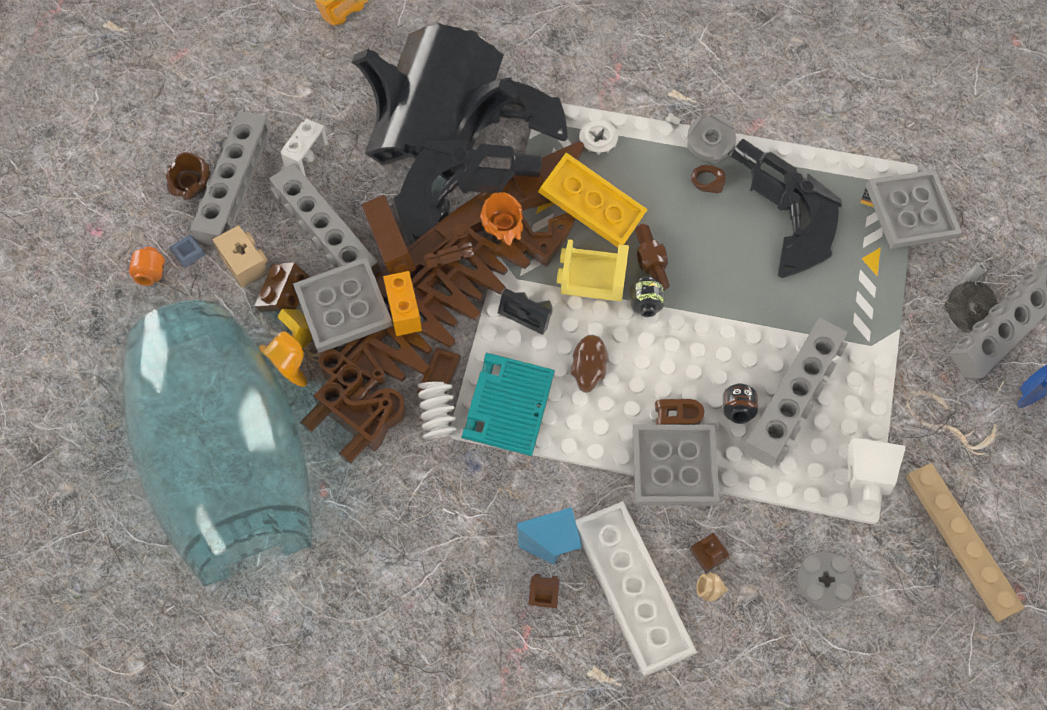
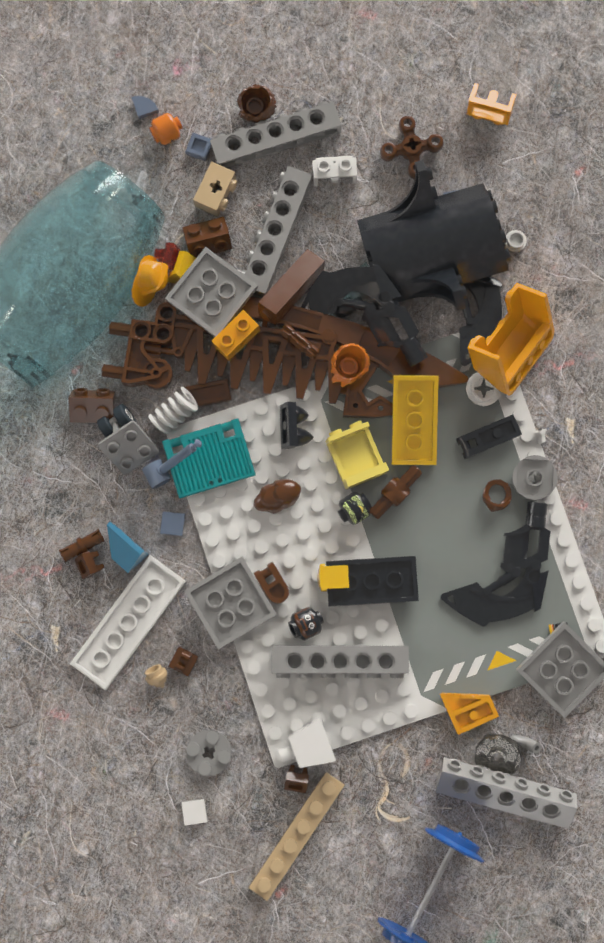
camera: 60 degrees right, 20 degrees up
none -> reddish brown pin [59,529,105,563]
none -> reddish brown bracket [68,388,116,423]
none -> light grey plate [97,404,159,475]
none -> sand blue tile [131,96,159,119]
none -> sand blue piece [142,439,202,489]
none -> clear red tile [154,242,180,270]
none -> sand blue tile [160,511,185,536]
none -> white tile [182,798,208,826]
none -> reddish brown tile [284,765,309,793]
none -> yellow tile [317,564,349,592]
none -> black plate [326,556,419,607]
none -> reddish brown gear [380,116,444,180]
none -> light orange wing [439,692,499,735]
none -> black plate [456,414,522,459]
none -> light orange windscreen [467,283,554,395]

